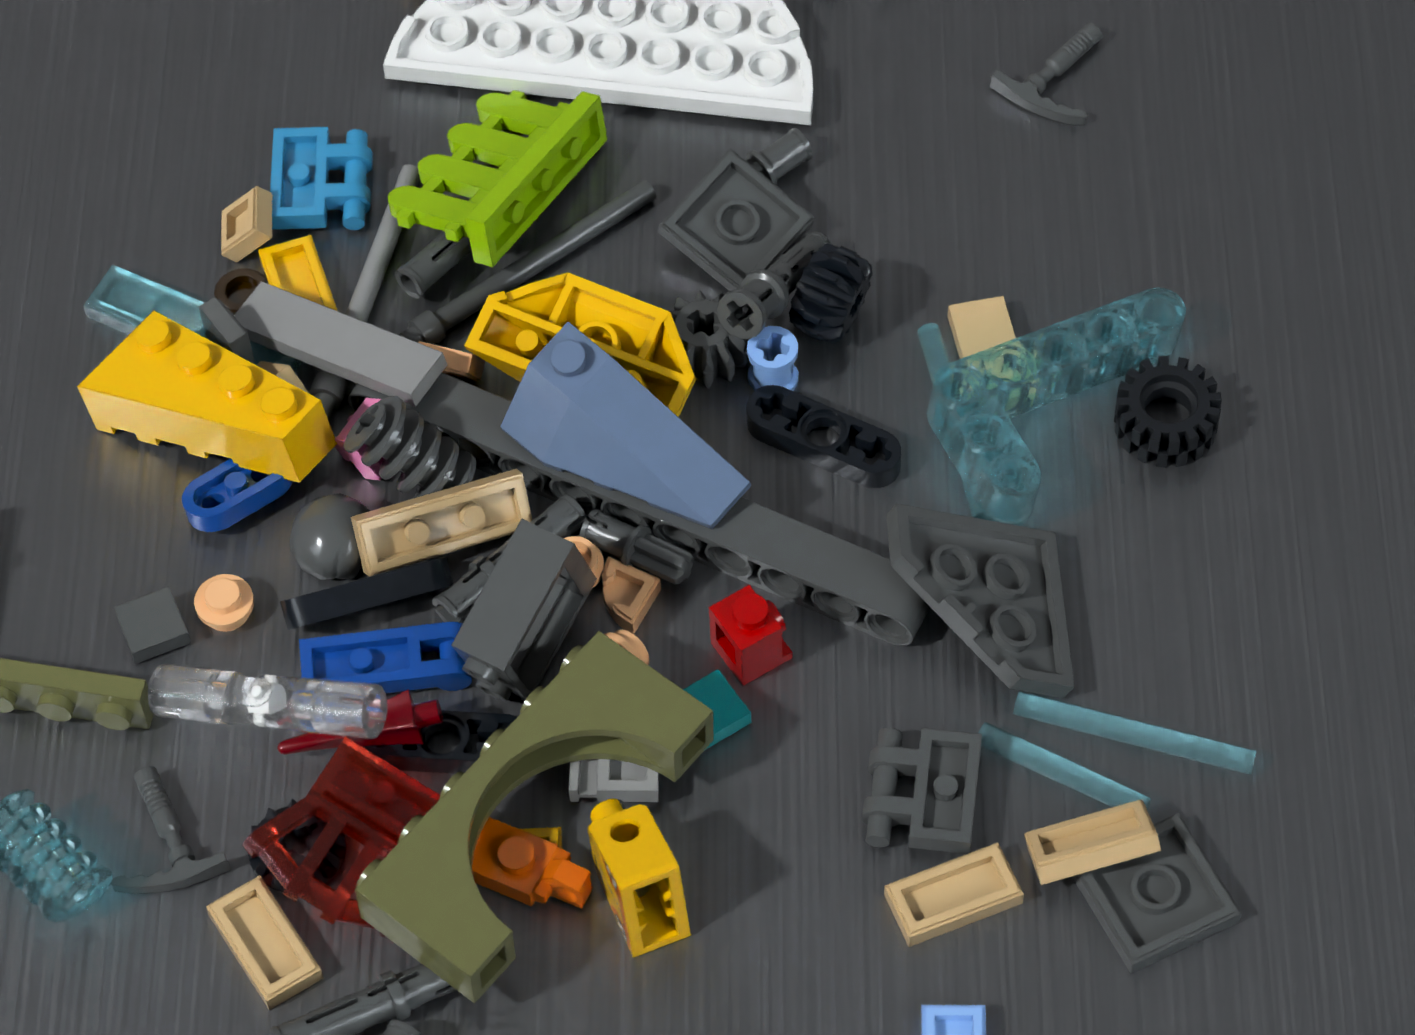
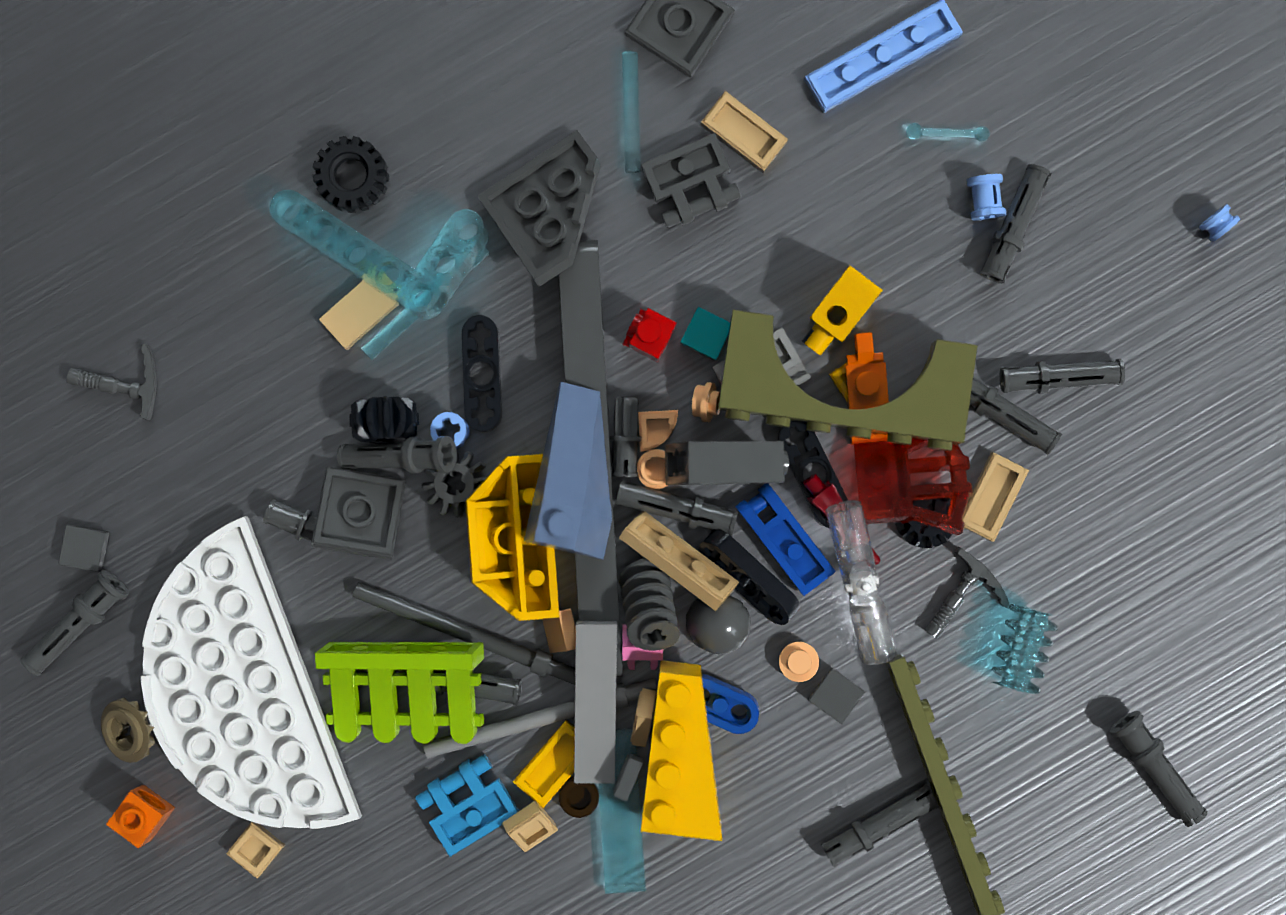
camera: 120 degrees left, 30 degrees up
clear light blue bar [1013,691,1256,775] -> none
tan tile [1024,799,1161,885] -> none

